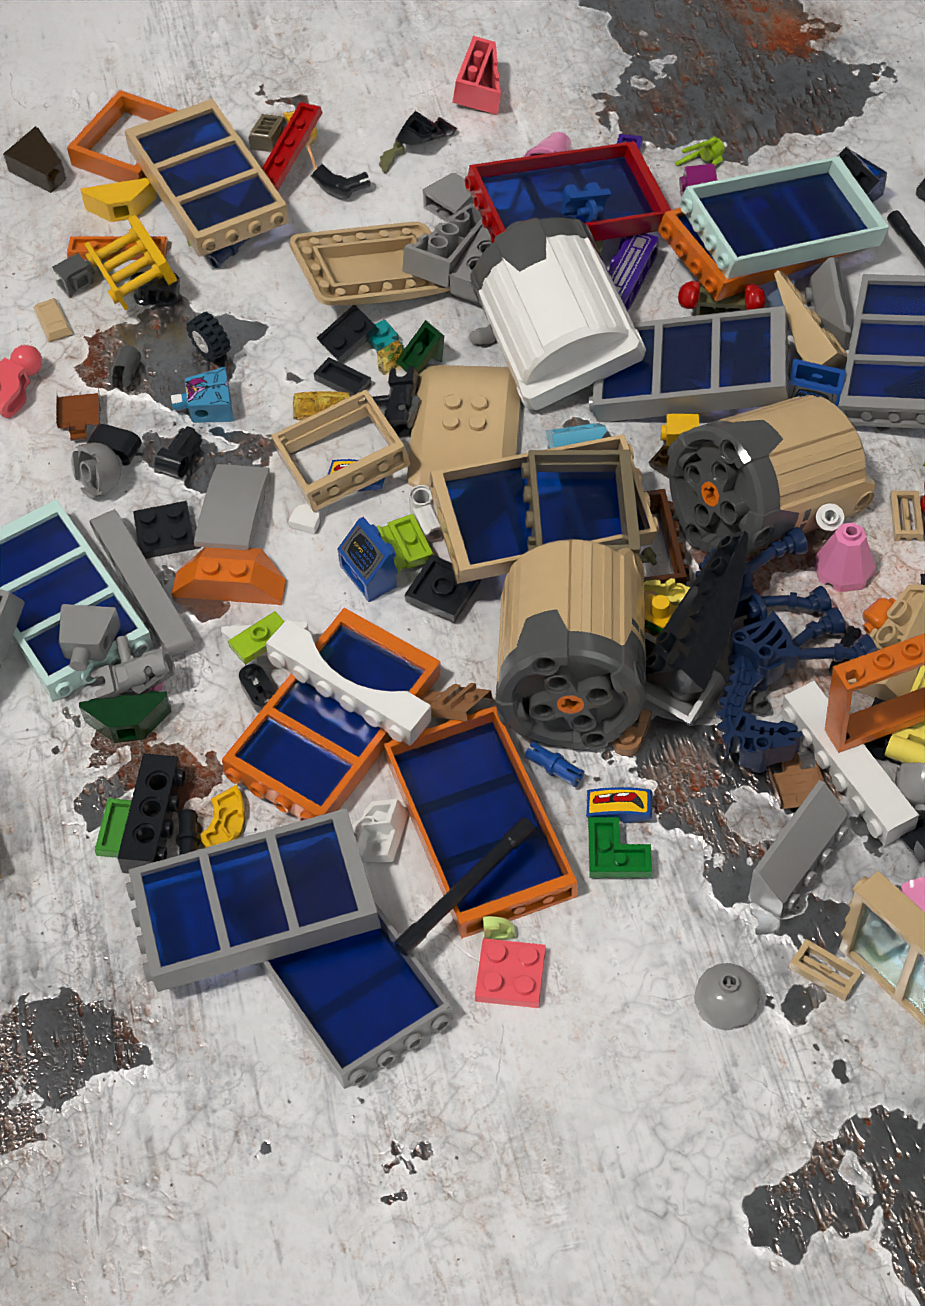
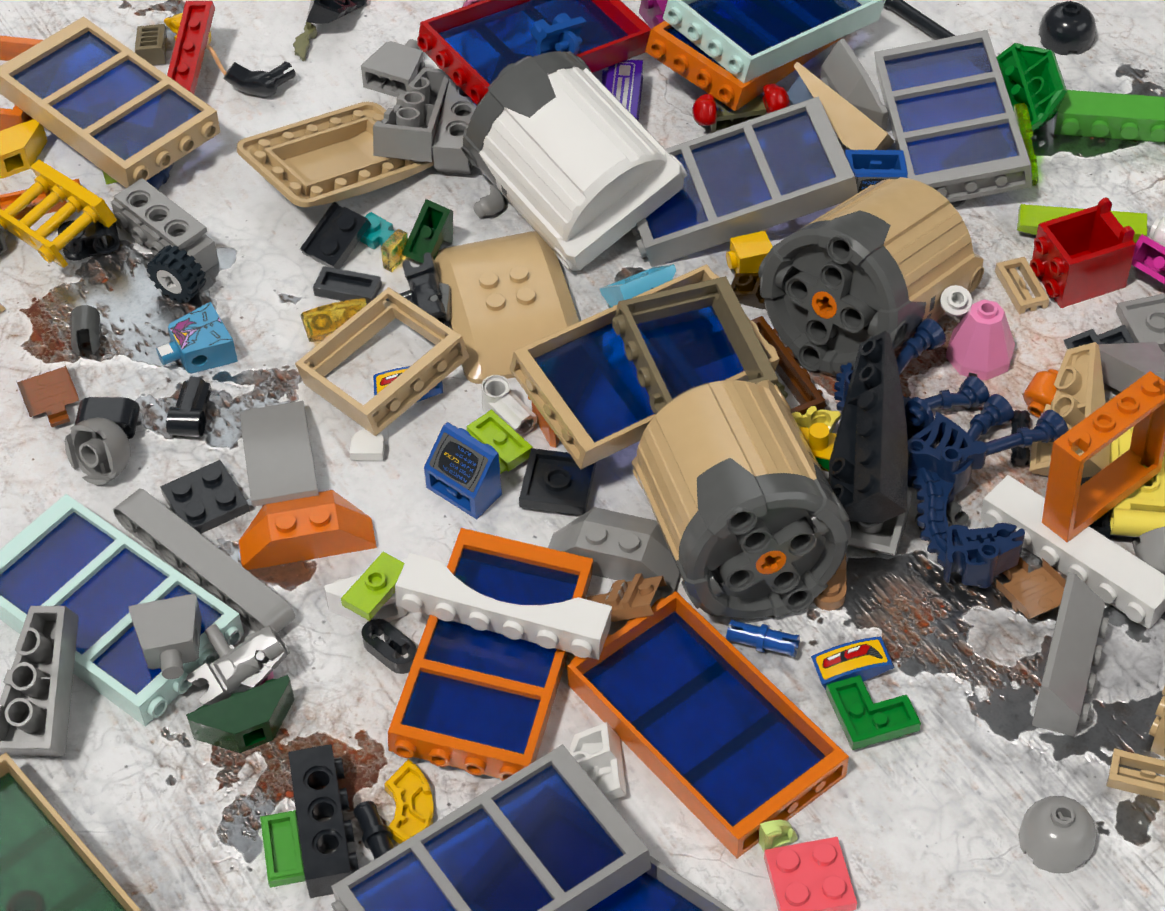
camera: 20 degrees left, 5 degrees down
black piece [393,817,535,956] -> none
none -> light grey brick [111,178,219,272]
none -> light grey wedge [548,507,680,593]

